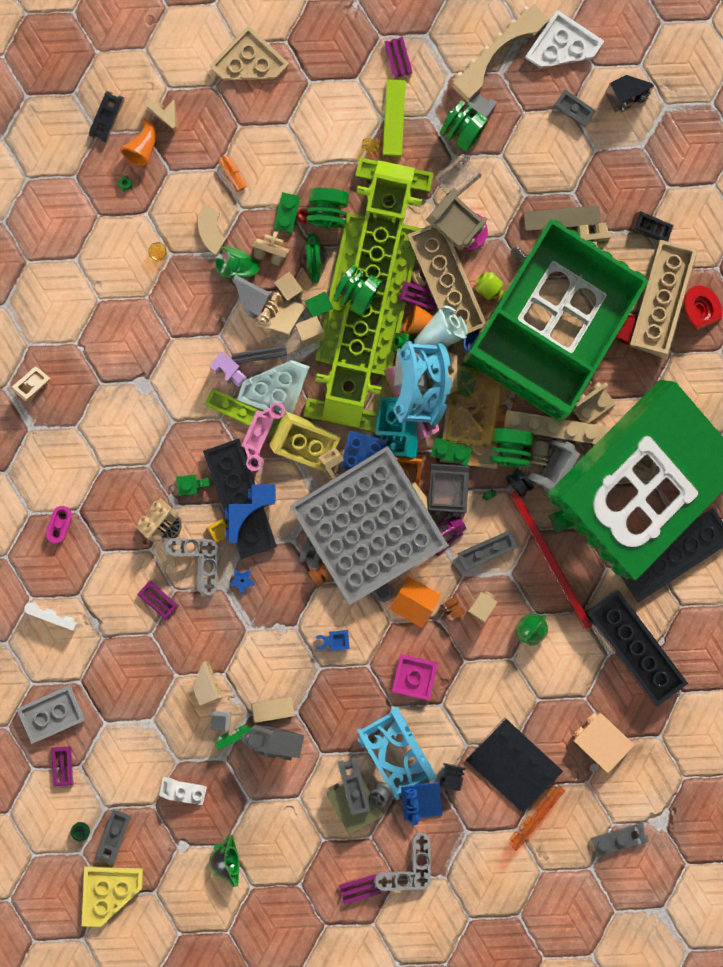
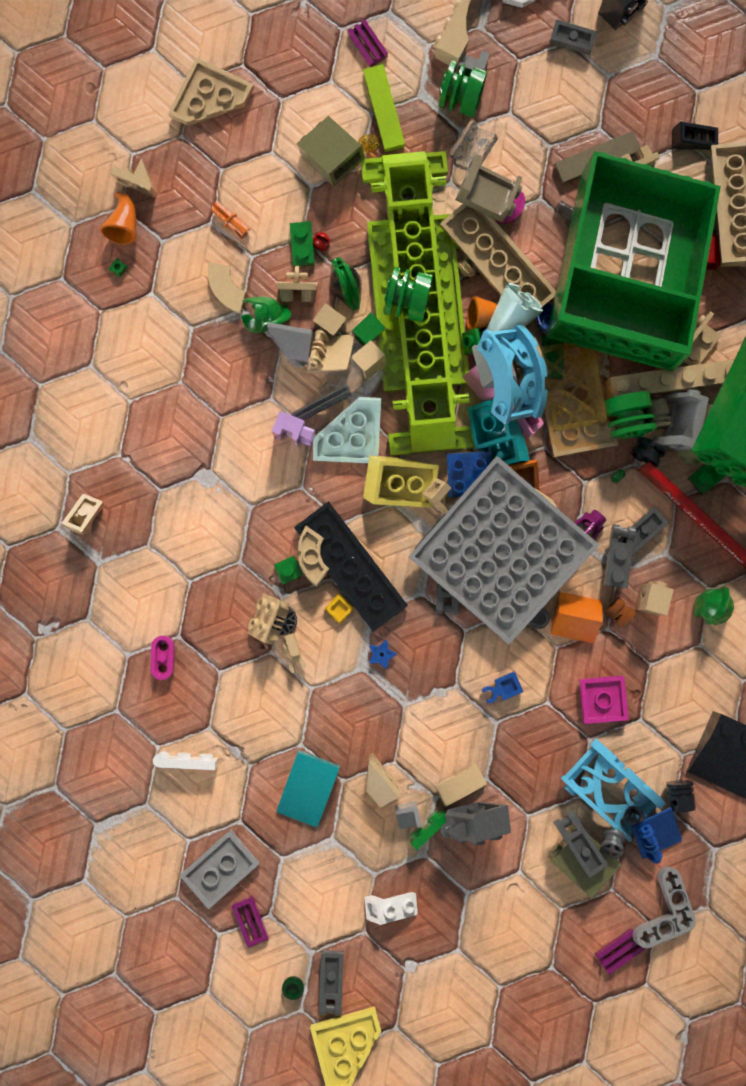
camera: 15 degrees left, 0 degrees up
black plate [89,91,125,143] -> none
magenta tile [137,580,179,620] -> none
clear yellow tile [148,242,167,262] -> none
light grey beam [162,538,218,595] -> none
lime tile [204,387,280,437] -> none
green hat [209,835,240,887] -> none
blue arch [225,484,276,544] -> none
bright pink plate [241,403,285,471] -> none
green wheel [306,187,349,229] -> none
dark orange wheel [308,564,334,588] -> none
magenta tile [397,281,435,311] -> none
window [428,464,470,517] -> none
green plate [430,438,472,466] -> none
lime head [475,272,503,300] -> none
none -> teal slope [276,750,340,827]
none -> olive brick [296,115,366,186]
none -> tan tile [298,526,329,587]
none -> dark grey plate [604,524,636,588]
none -> black hinge [624,806,645,825]

